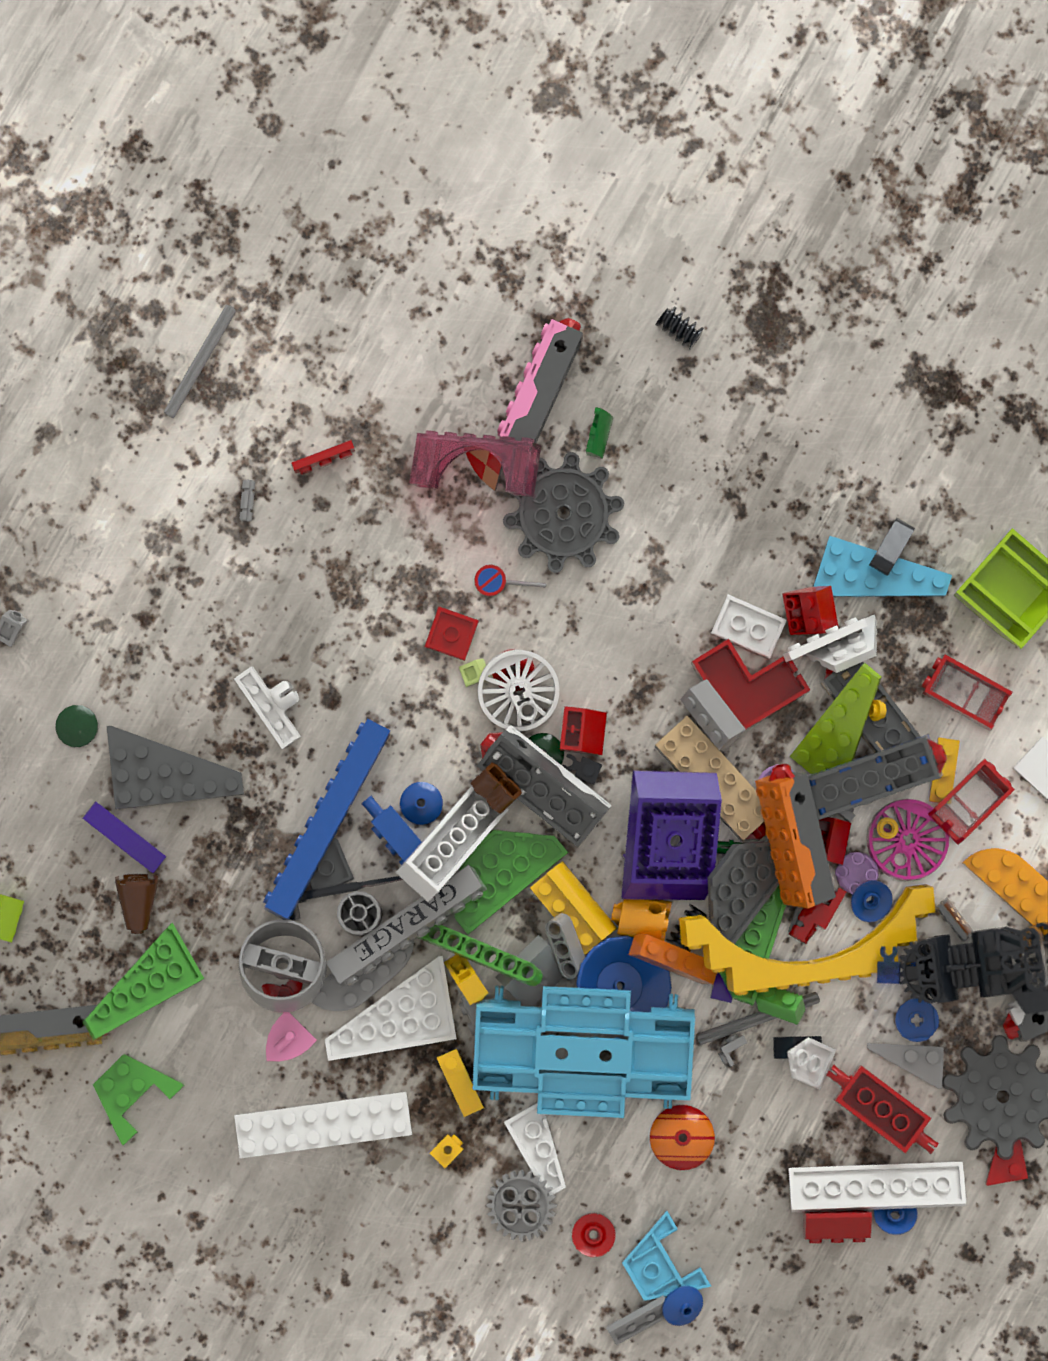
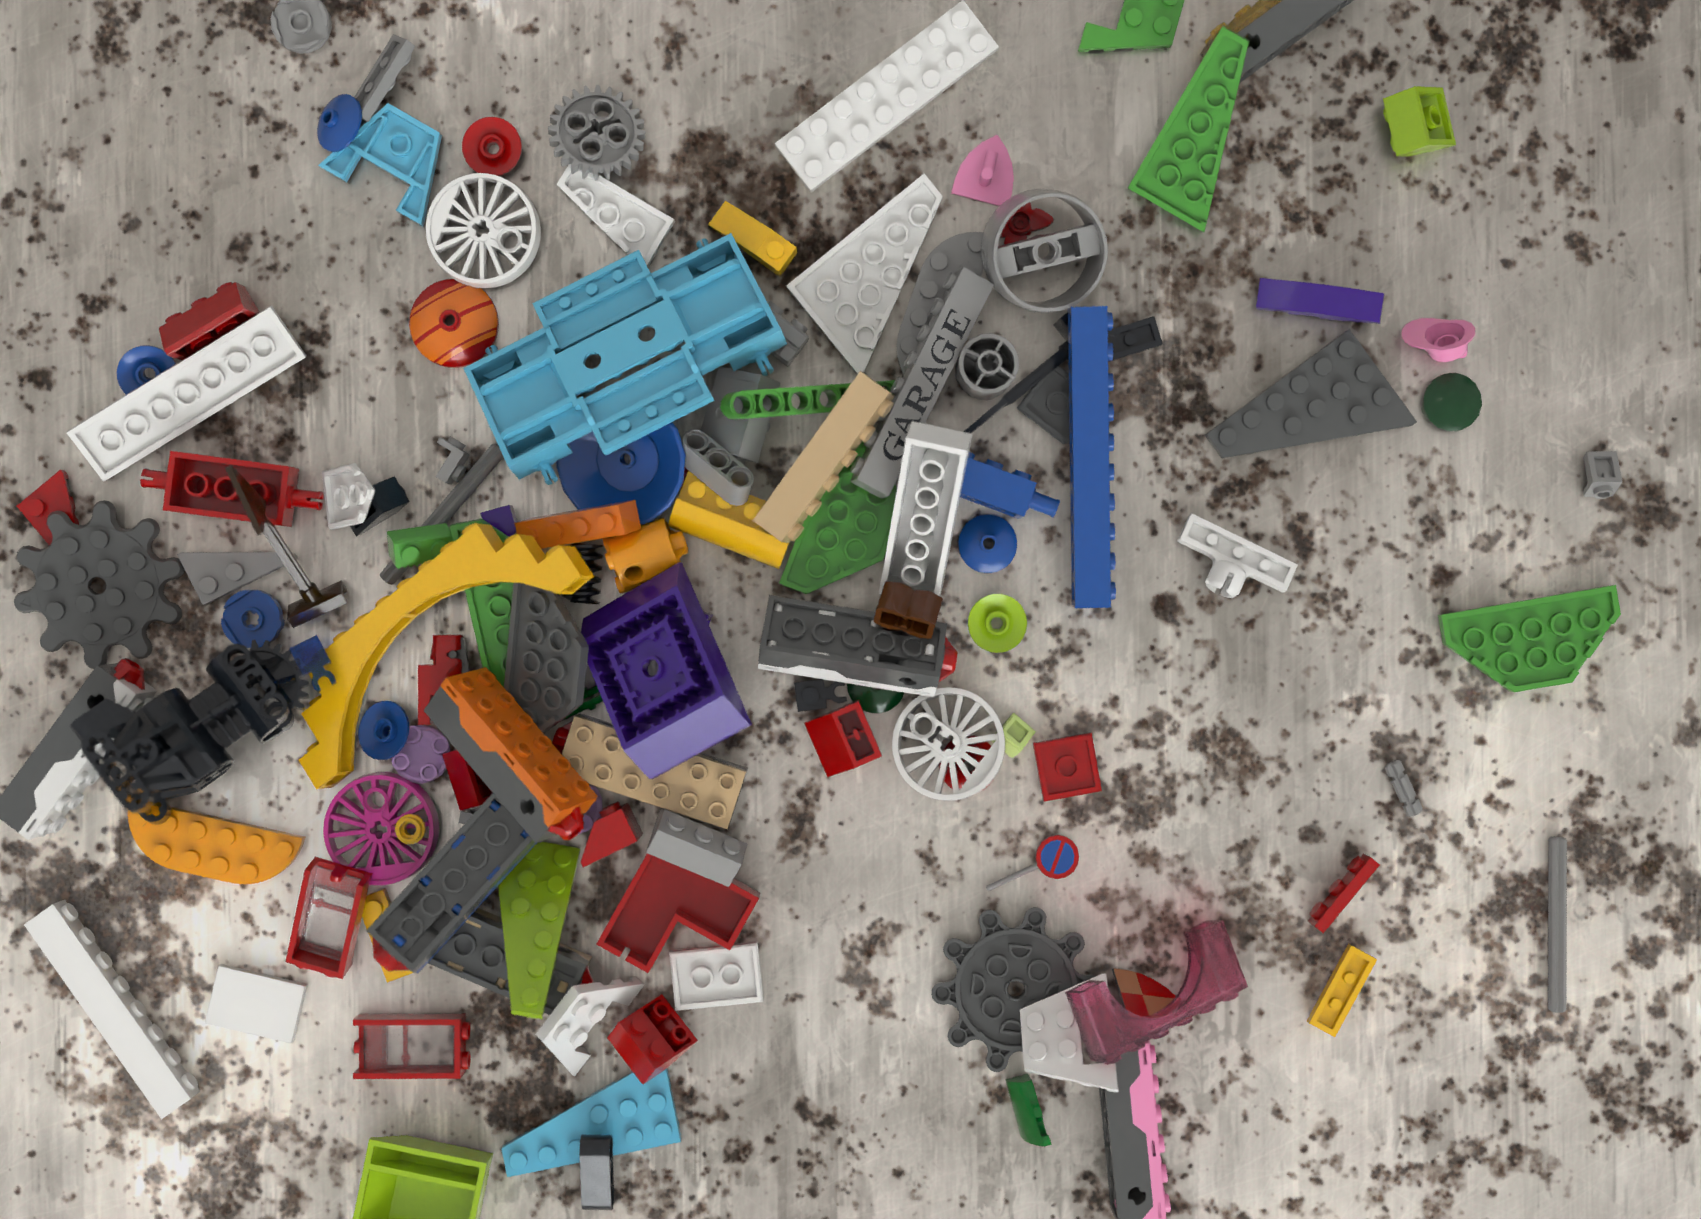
camera: 145 degrees right, 5 degrees up
reddish brown cone [115,874,158,934] -> none
yellow brick [430,1134,463,1168] -> none
yellow slope [444,955,489,1005] -> none
white wing [783,617,868,662] -> none
yellow plate [869,700,887,721] -> none
slope [935,897,973,942] -> none
none -> dark brown piece [226,465,347,628]
none -> white piece [426,173,541,288]
none -> red slope [580,801,643,867]
none -> tan brick [753,371,894,543]
none -> lime dish [968,594,1027,653]
none -> white wing [1020,974,1119,1092]
none -> black plate [1108,316,1163,362]
none -> yellow plate [1307,944,1377,1037]
none -> bright pink piece [1402,318,1475,362]
none -> bright green plate [1438,585,1621,692]

